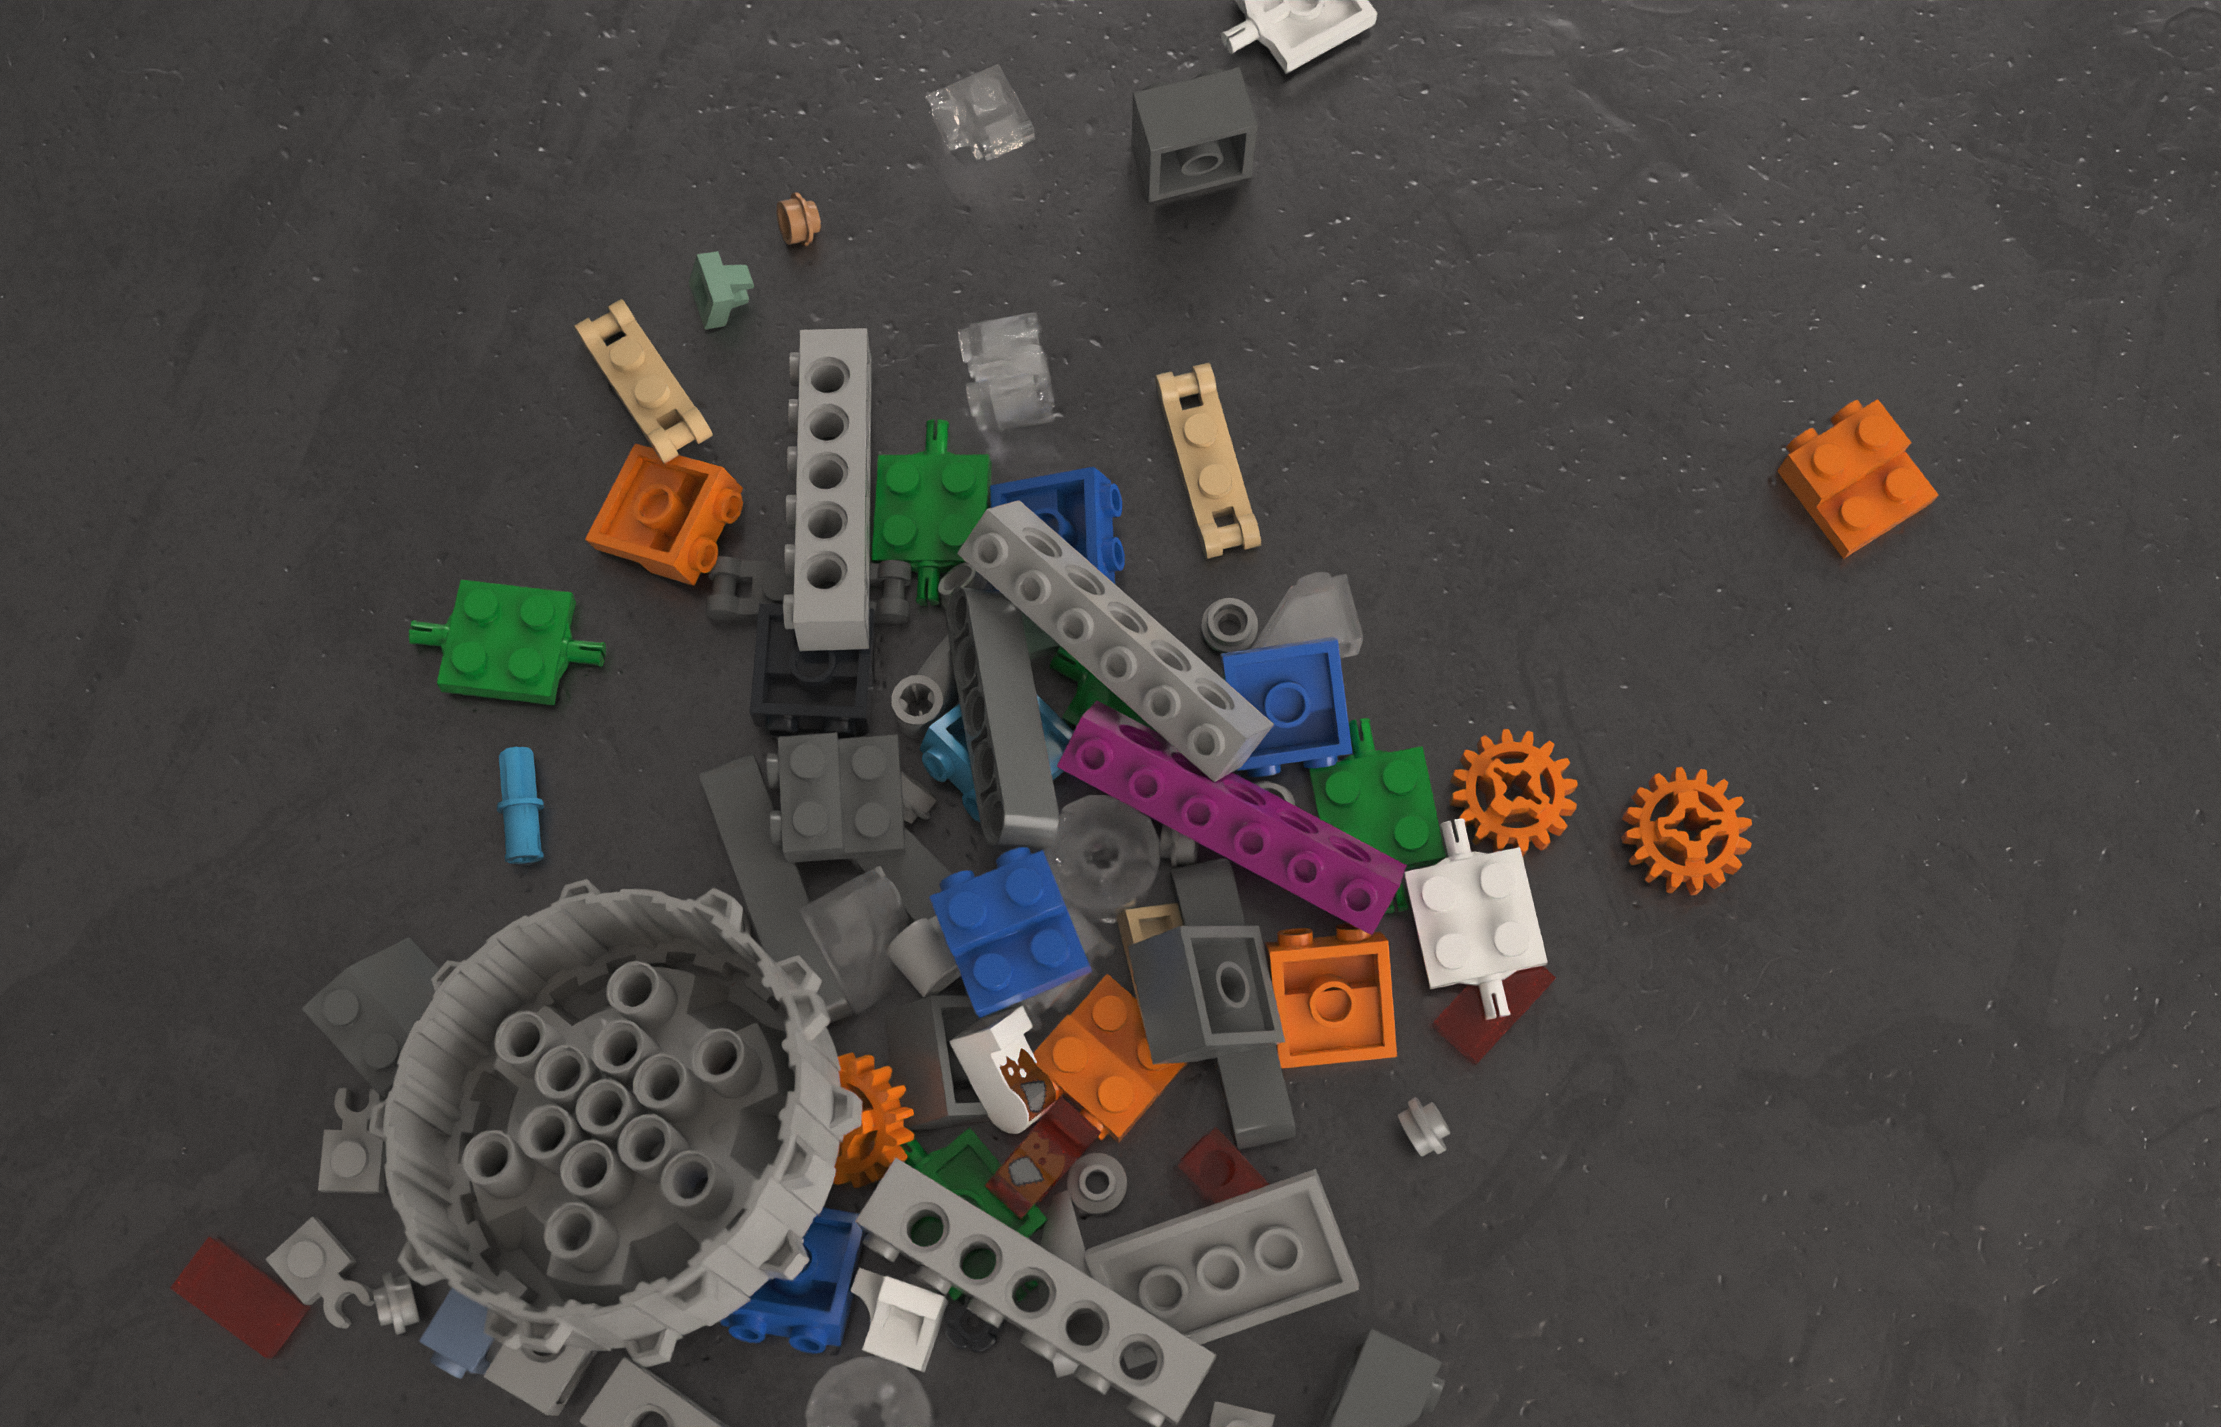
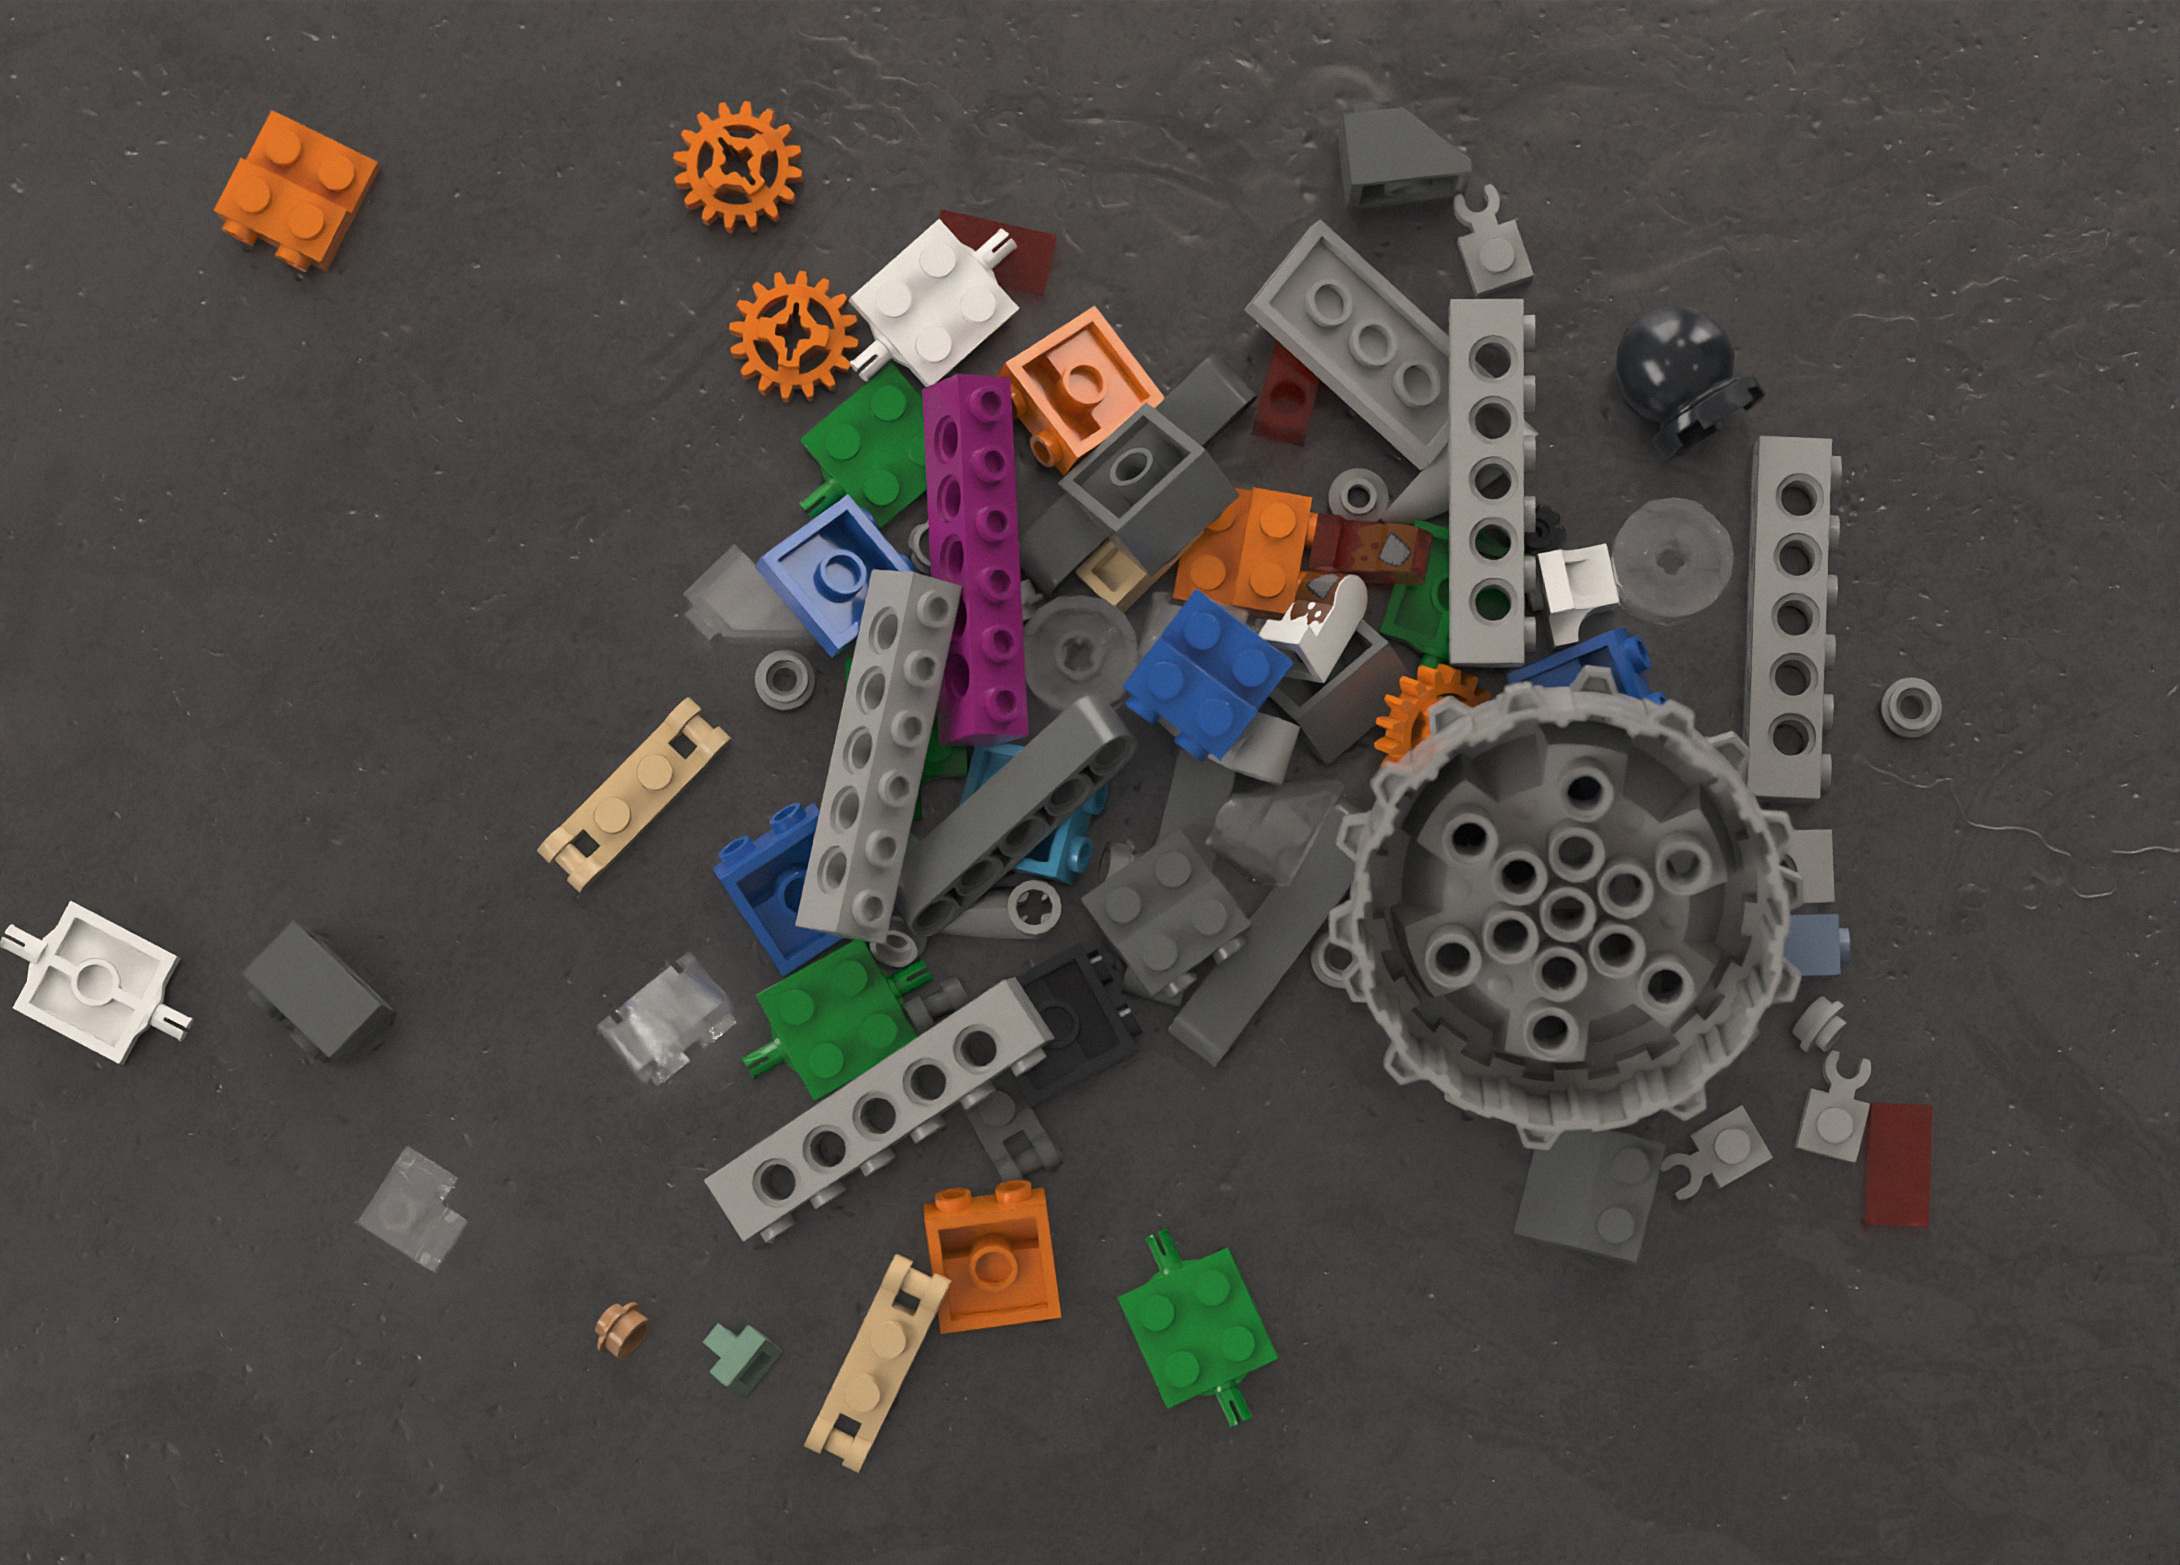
camera: 120 degrees left, 10 degrees up
dark azure axle [496,747,544,864] -> none
light grey plate [1398,1097,1450,1157] -> none

